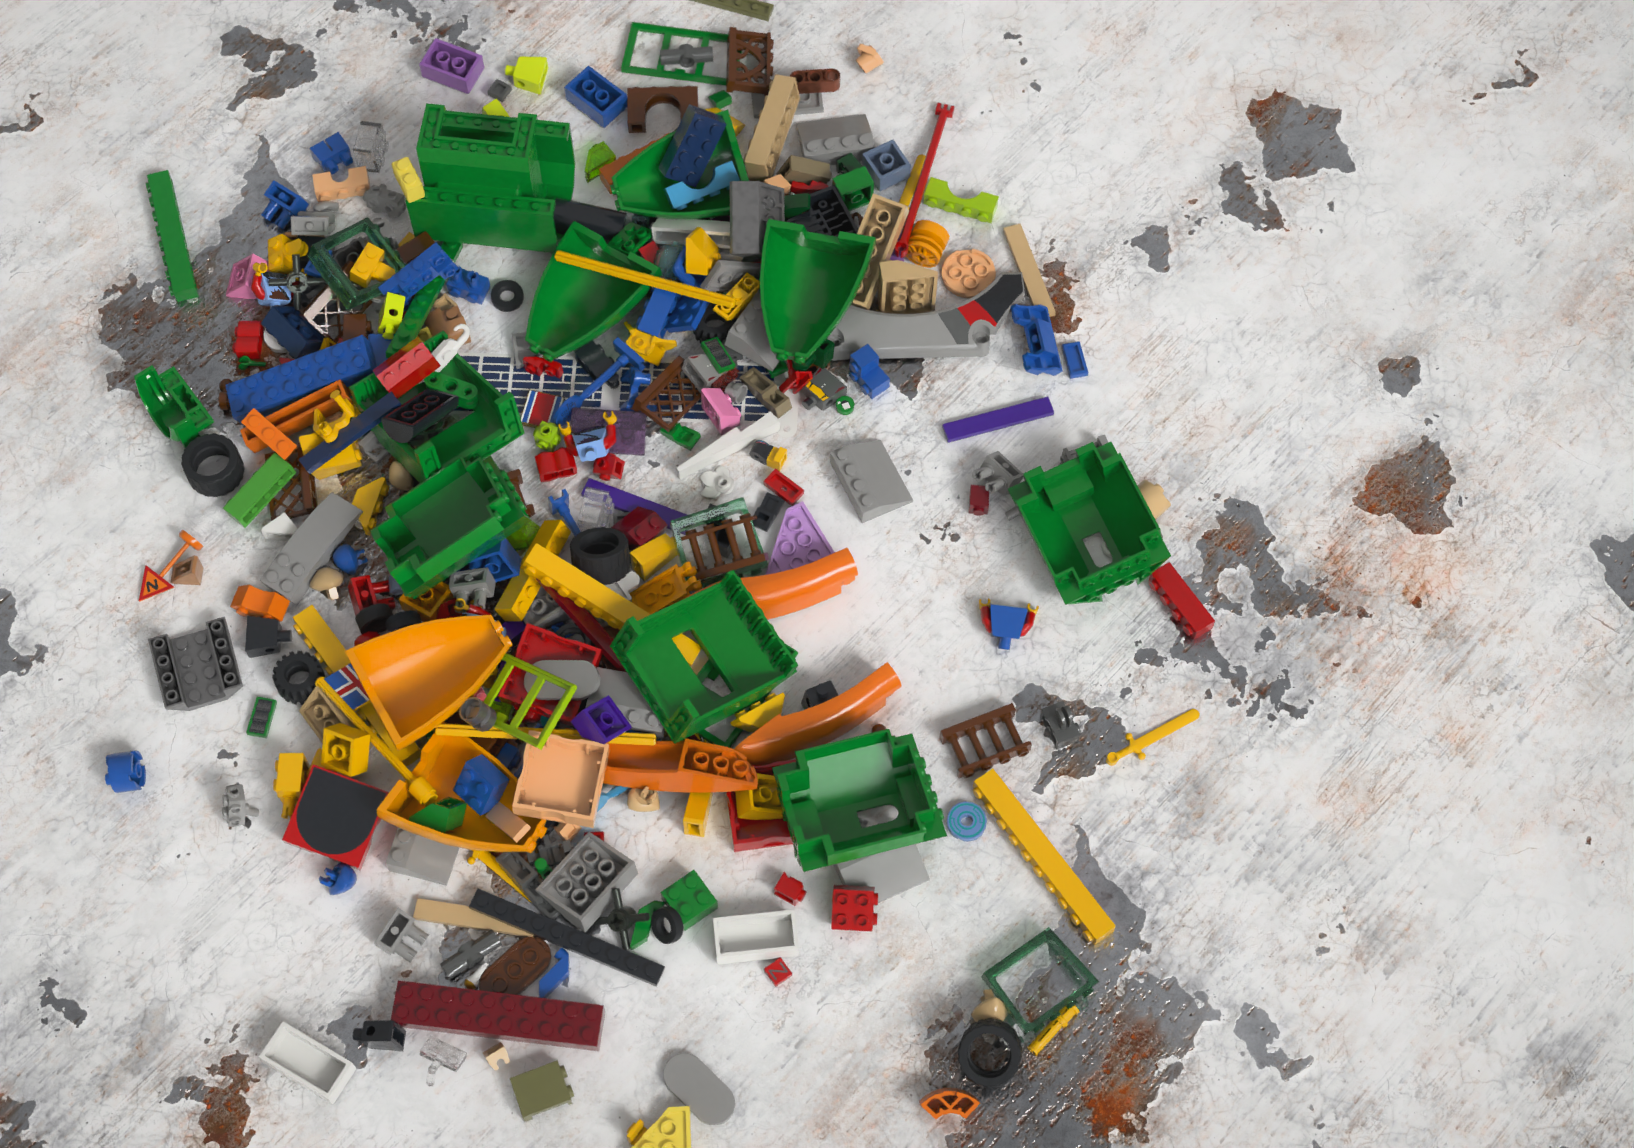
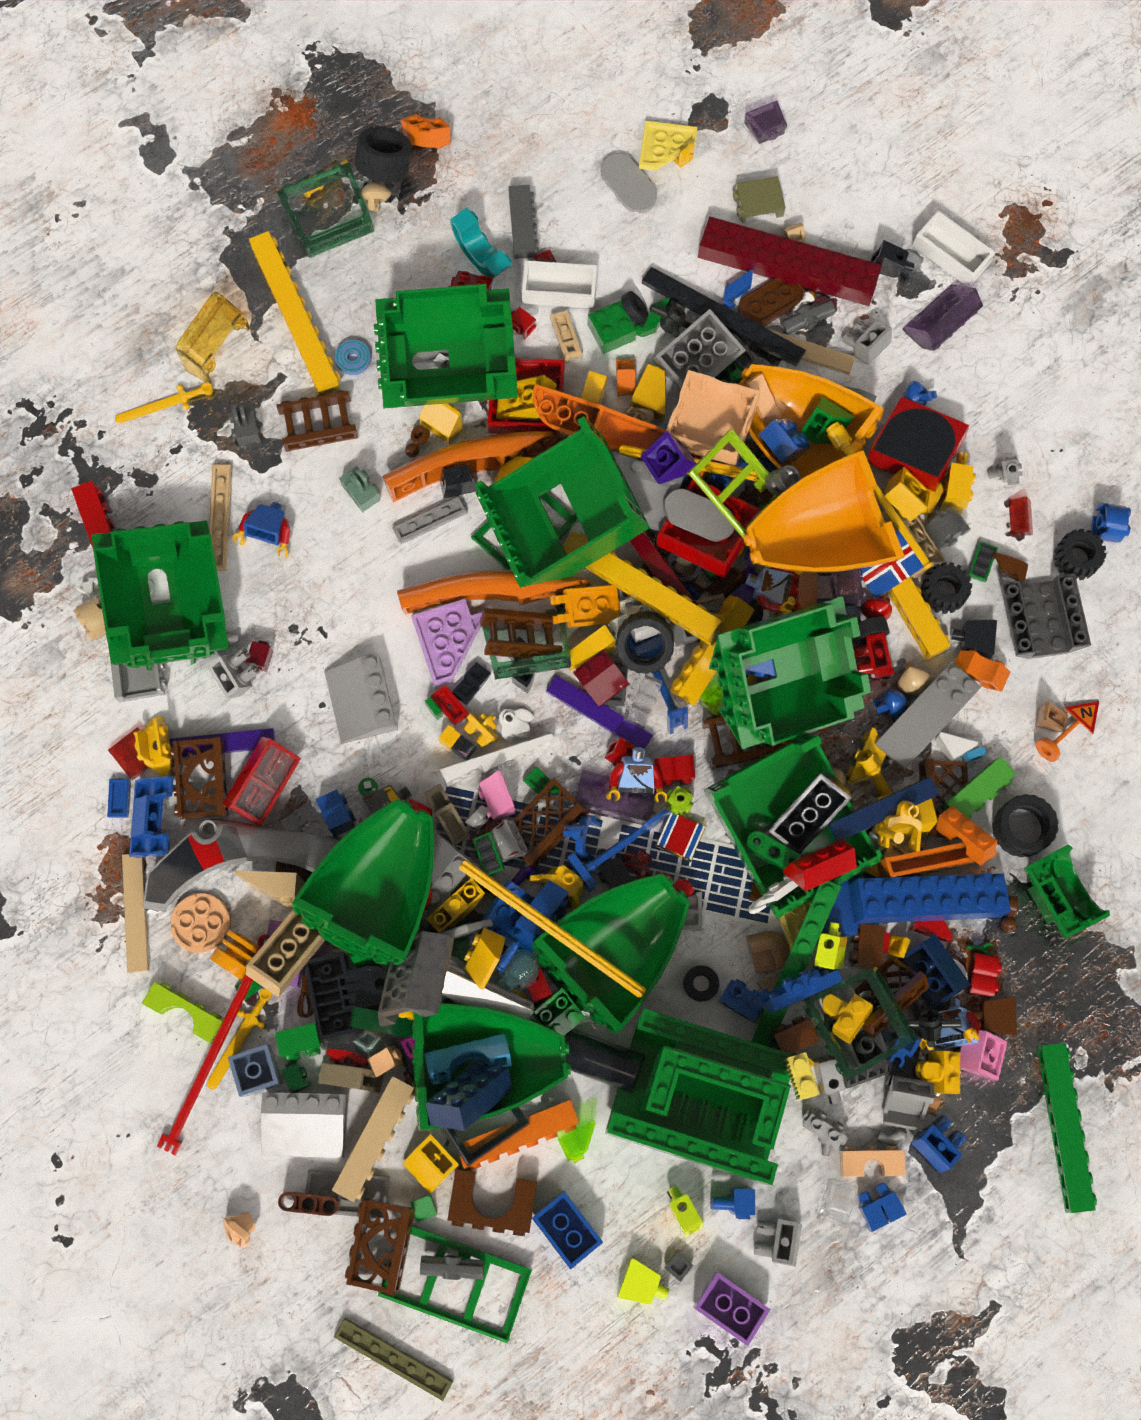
camera: 170 degrees left, 10 degrees up
none -> clear red wing [108,727,148,781]
none -> yellow piece [133,715,172,776]
none -> reddish brown fence [171,737,229,820]
none -> clear yellow windscreen [176,292,250,384]
none -> tan tile [209,464,232,571]
none -> brick [222,737,301,826]
none -> sand green brick [339,466,380,513]
none -> light grey tile [392,496,467,545]
none -> green tile [425,697,442,720]
none -> teal brick [450,207,512,279]
none -> yellow hips [464,713,500,747]
none -> dark grey brick [508,185,539,259]
none -> dark purple arm [511,867,540,887]
none -> tan plate [550,310,582,362]
none -> orange slope [616,359,635,396]
none -> clear red piece [621,849,652,879]
none -> yellow slope [630,364,666,422]
none -> light grey brick [754,1219,802,1267]
none -> yellow pin [856,750,893,796]
none -> clear purple slope [903,284,983,351]
none -> dark grey brick [925,507,971,550]
none -> dark azure tile [962,746,986,762]
none -> reddish brown torso [969,997,1017,1037]
none -> reddish brown slope [992,553,1028,582]
none -> clear red slope [1009,497,1033,536]
none -> black tyre [1053,529,1107,580]

